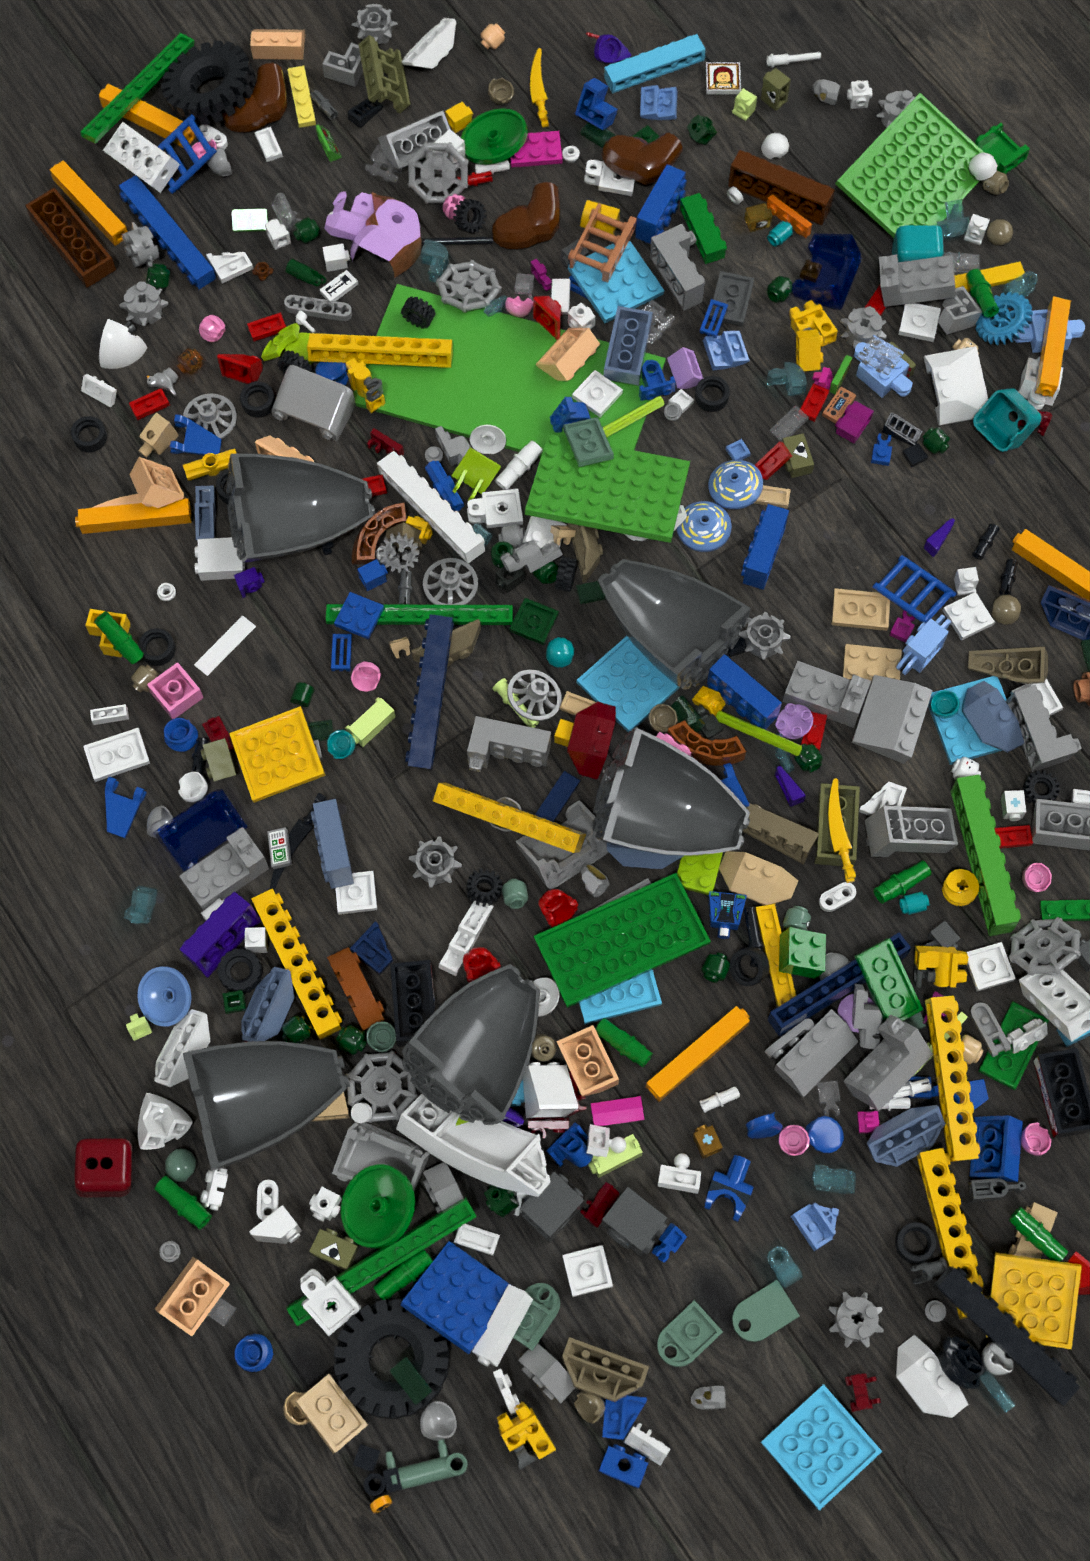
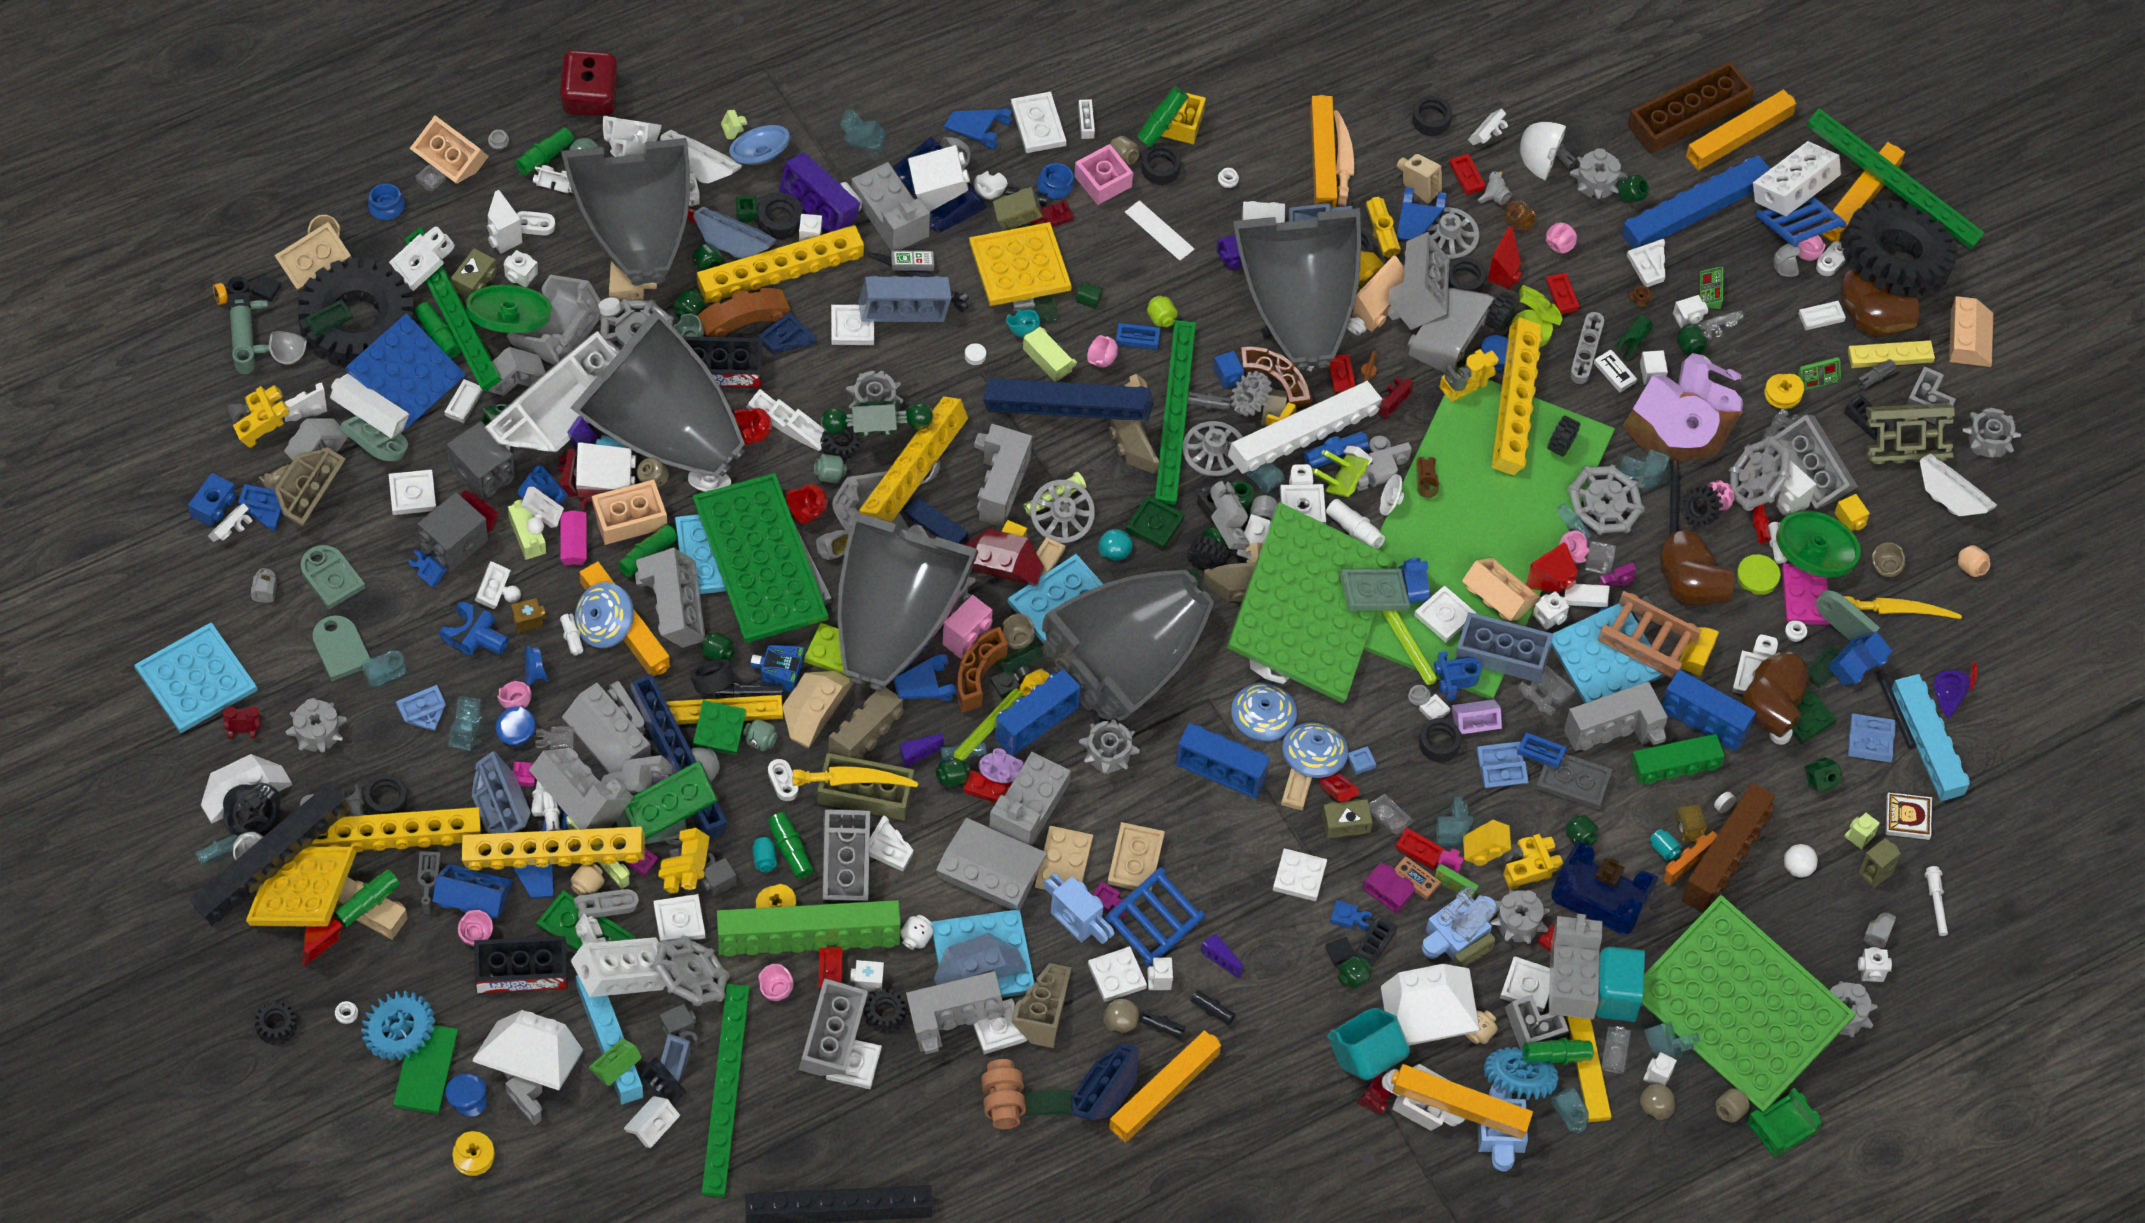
camera: 90 degrees right, 10 degrees down
light grey brick [122,222,159,267] -> none
light nougat slope [129,457,184,508] -> none
white hand [296,311,316,333] -> none
blue plate [334,592,384,640] -> none
teal hair [930,690,960,719] -> none
white hair [969,153,997,180] -> none
none -> medium blue dish [575,582,634,648]
none -> light grey hinge [635,548,705,648]
none -> dark green brick [821,400,933,436]
none -> white slope [908,145,970,212]
none -> white tile [965,344,986,365]
none -> lime head [1147,296,1178,328]
none -> white plate [1273,848,1327,902]
none -> white tile [1344,446,1373,466]
none -> dark orange piece [1361,351,1377,383]
none -> light grey hinge [1388,232,1450,330]
none -> reddish brown piece [1416,457,1439,498]
none -> lime tile [1737,554,1781,595]
none -> yellow piece [1764,374,1804,409]
none -> sand green tile [1815,590,1880,641]
none -> black bar [1876,671,1916,749]

